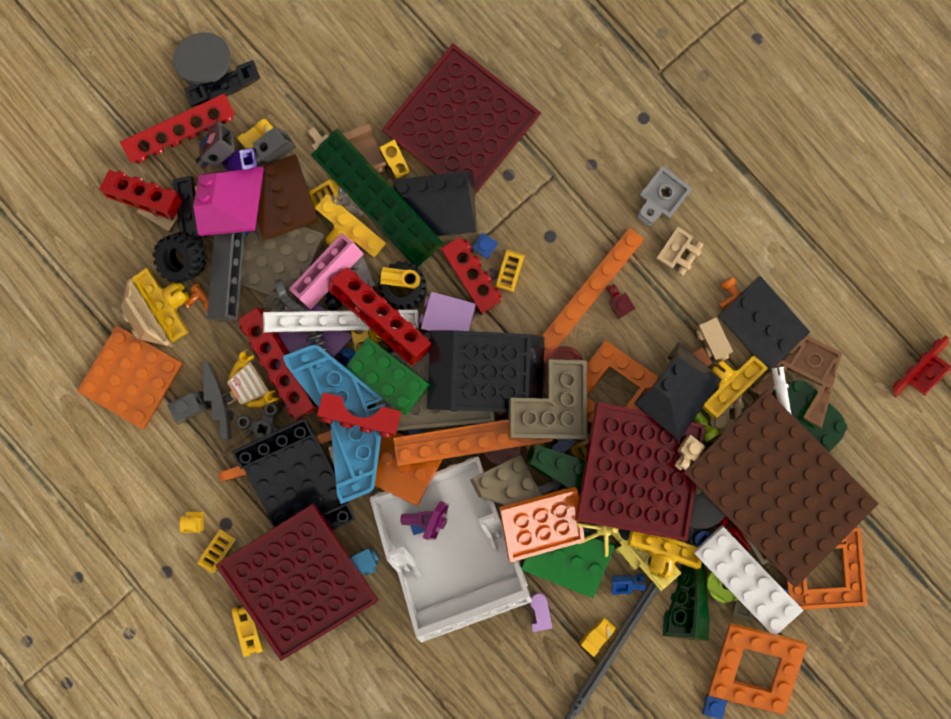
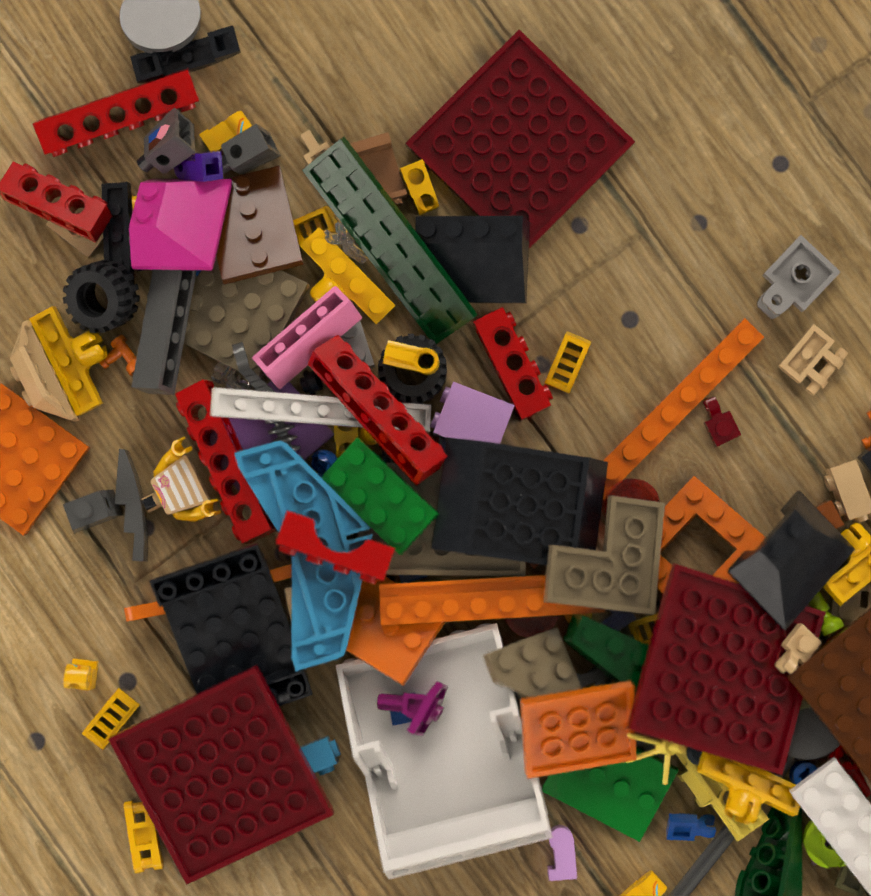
camera: 10 degrees right, 0 degrees up
dark grey gear [236,402,280,440] -> none
blue plate [472,232,498,260] -> none

